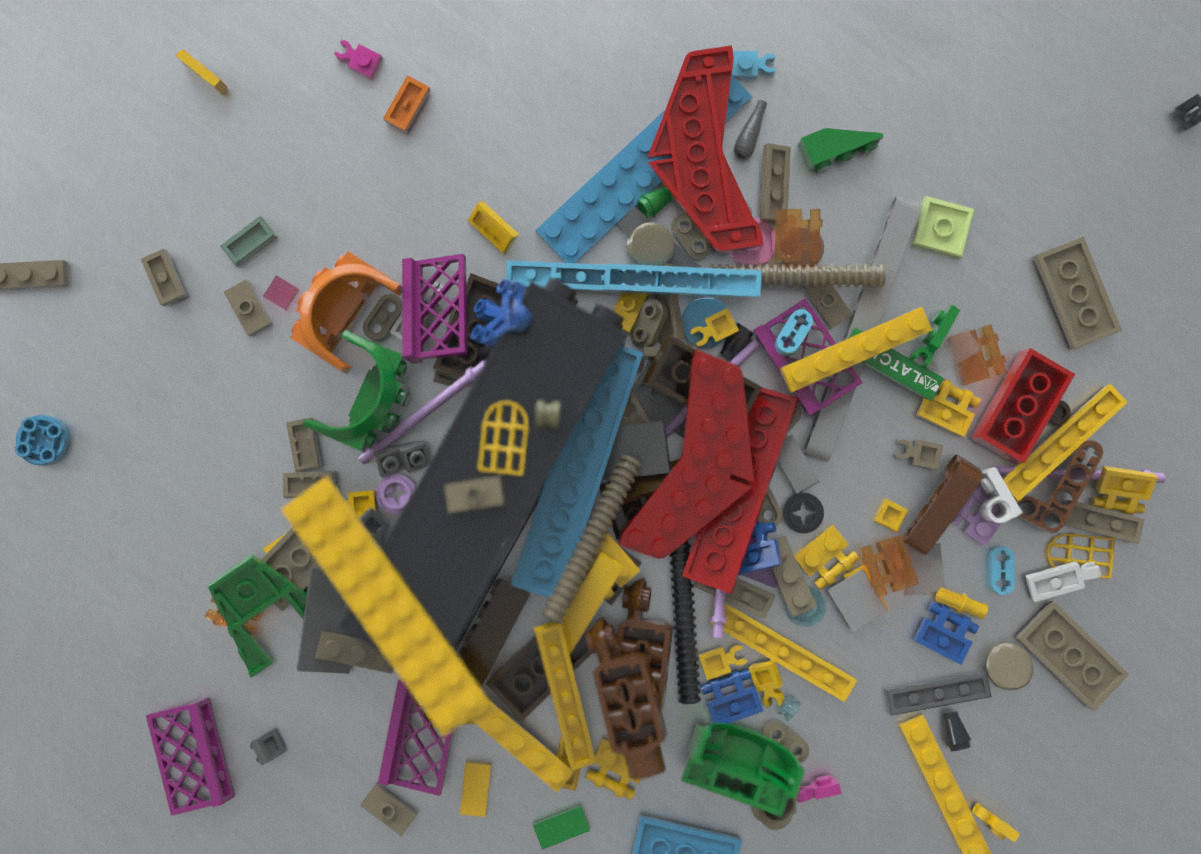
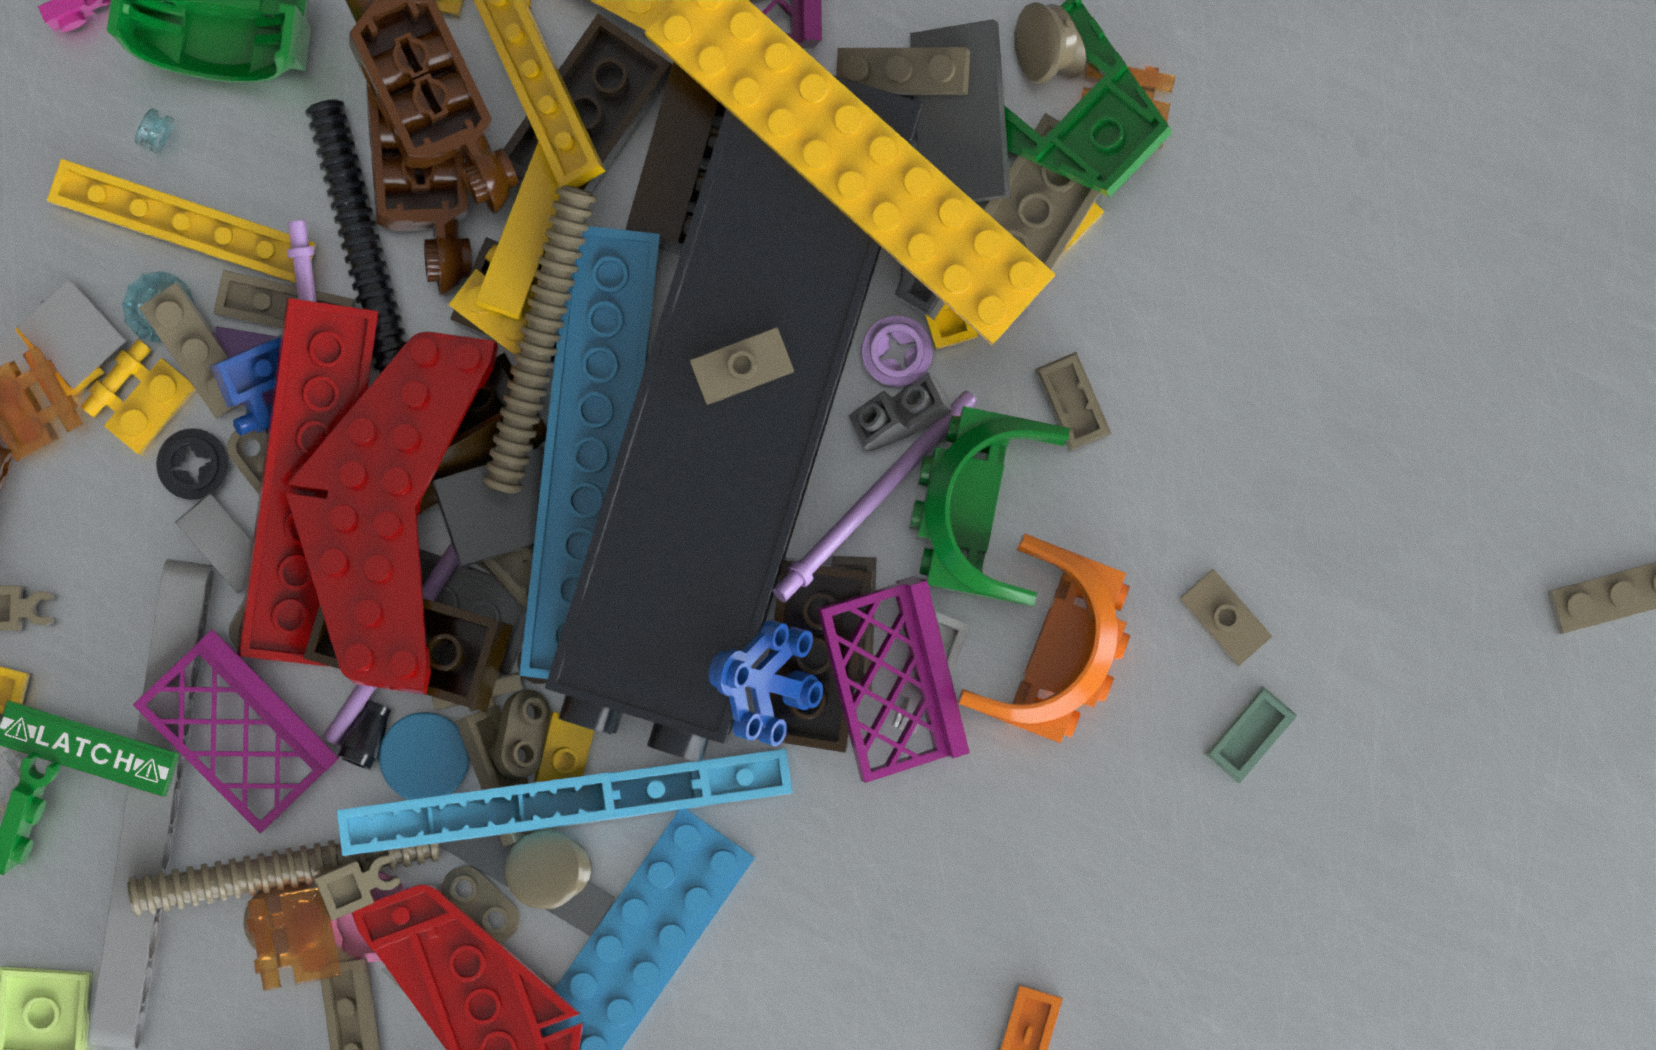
camera: 160 degrees right, 0 degrees up
dark azure tile [15,415,70,466] -> none
dark tan plate [140,249,187,306] -> none
yellow tile [175,49,228,95] -> none
clear pink tile [263,275,300,310] -> none
dark tan plate [283,471,336,498] -> none
dark tan plate [363,294,402,341] -> none
yellow plate [467,201,519,254] -> none
yellow window [478,401,529,475] -> none
olive wheel [536,400,560,429] -> none
green cone [637,187,674,218] -> none
yellow plate [690,308,739,347] -> none
yellow plate [698,644,747,680] -> none
blue plate [700,669,764,724] -> none
yellow plate [748,660,785,708] -> none
dark tan plate [762,719,809,763] -> none
medium azure beam [775,310,813,356] -> none
yellow plate [780,307,932,392] -> none
dark tan plate [802,285,852,329] -> none
yellow tile [873,498,909,533] -> none
none -> dark tan plate [313,854,401,921]
none -> dark tan piece [1014,2,1086,84]

